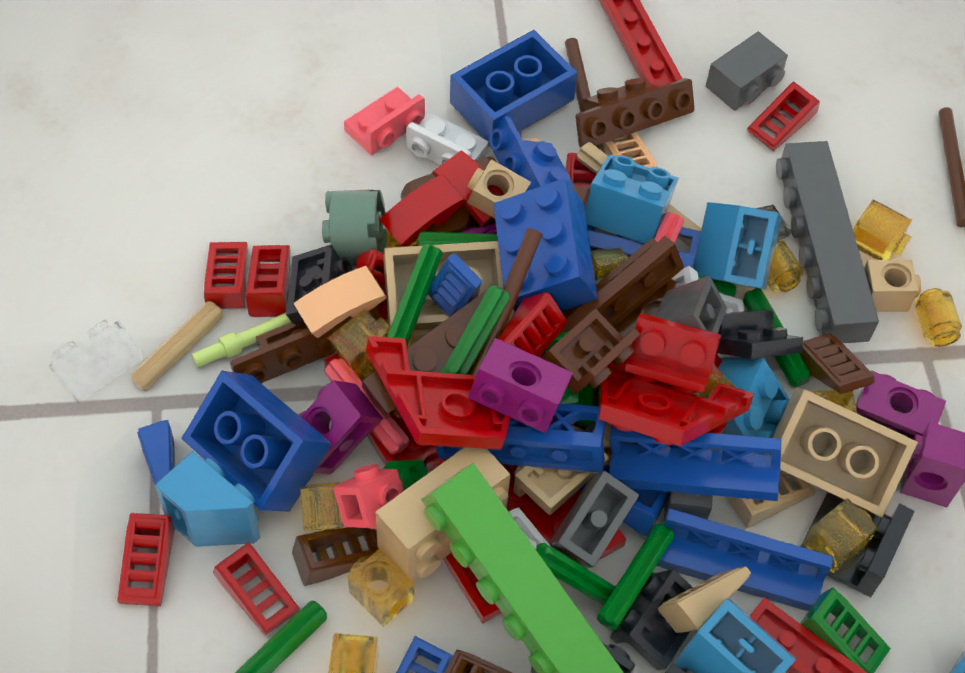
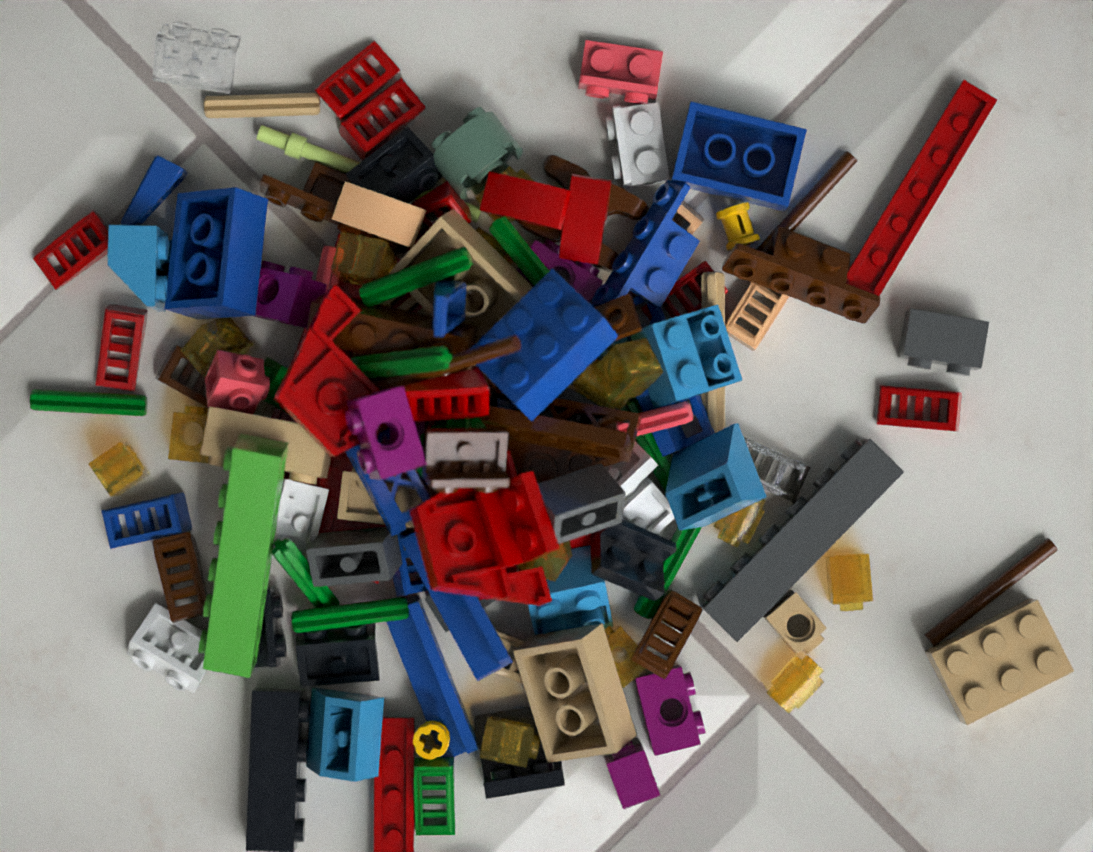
camera: 55 degrees right, 30 degrees up
tan brick [467,159,531,218] -> none
tan slope [658,566,751,633] -> none
none -> yellow bush [413,720,450,760]
none -> clear yellow brick [593,338,664,403]
none -> yellow bush [715,202,761,251]

